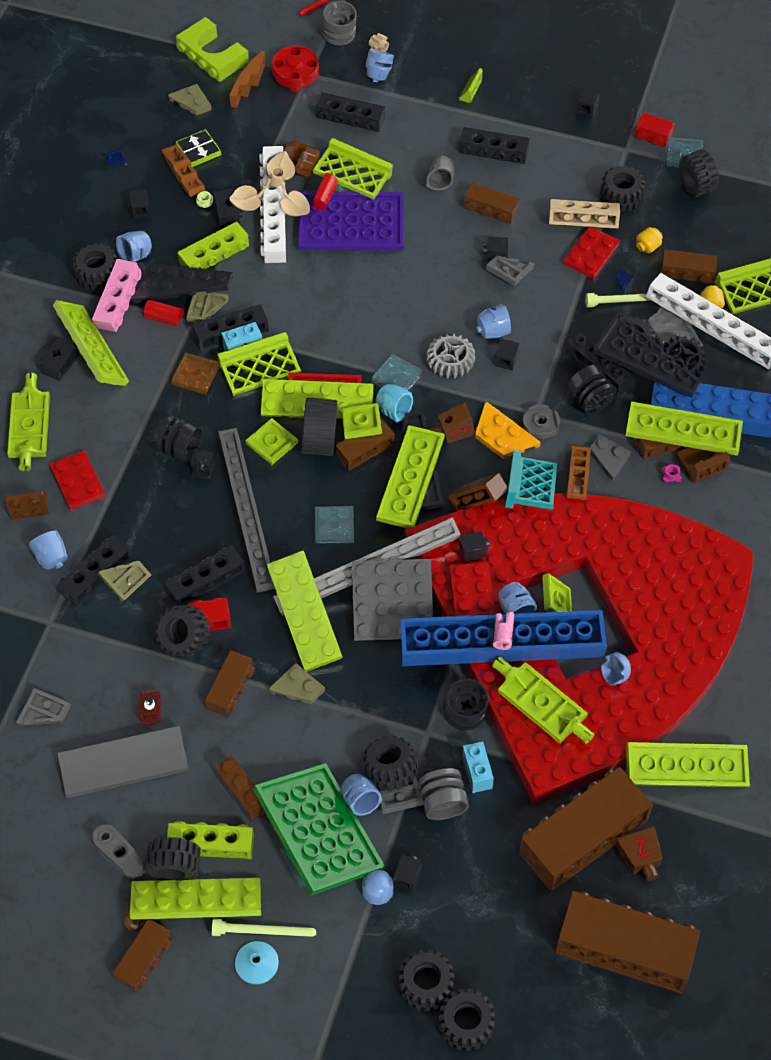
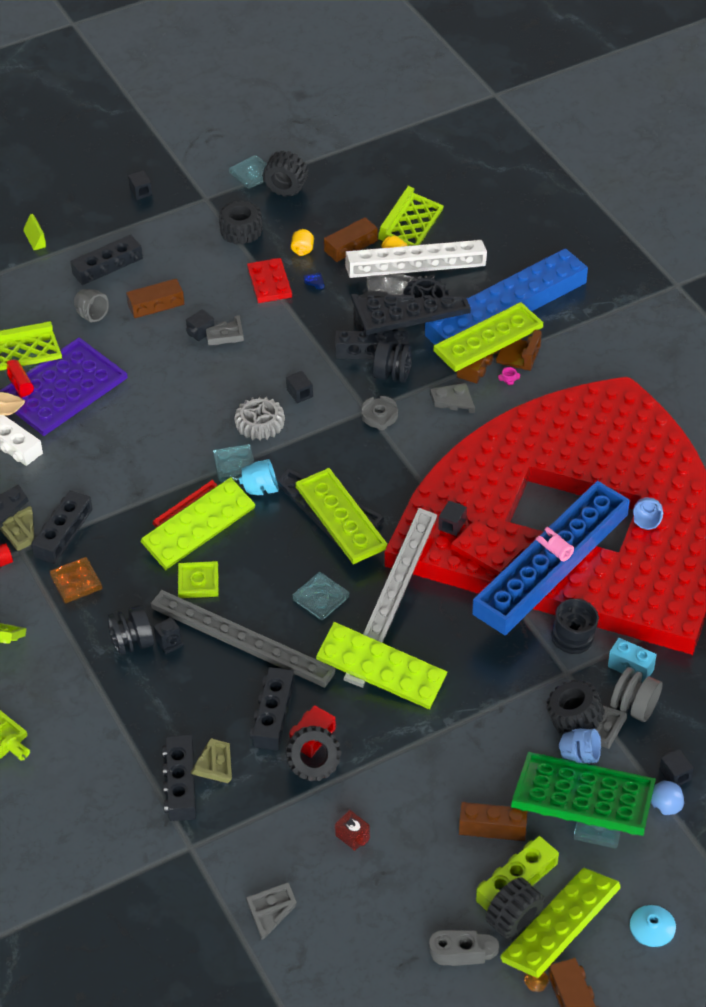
camera: 45 degrees left, 10 degrees down
reddish brown bracket [5,491,49,520] -> none
medium blue helmet [29,530,68,570] -> none
red plate [49,450,106,511] -> none
dark grey arch [57,726,189,798] -> none
reddish brown brick [205,650,255,718] -> none
yellowish green piece [212,918,316,937] -> none
lime fence [218,332,301,396] -> none
medium azure brick [221,322,262,351] -> none
olive wing [269,664,325,704] -> none
black tyre [301,397,338,456] -> none
reddish brown brick [336,419,395,471] -> none
lime tile [341,403,382,439] -> none
dark grey plate [352,559,433,641] -> none
reddish brown torso [430,403,475,443] -> none
reddish brown brick [448,473,508,511] -> none
light orange wing [475,402,541,459] -> none
medium blue helmet [476,304,511,339] -> none
lime plate [492,657,594,744] -> none
medium blue helmet [498,582,537,614] -> none
teal fence [505,450,557,510] -> none
lime tile [543,573,572,612] -> none
tan brick [549,199,620,228] -> none
dark orange slope [567,446,591,500] -> none
yellowish green piece [585,293,652,307] -> none
red brick [634,112,675,148] -> none

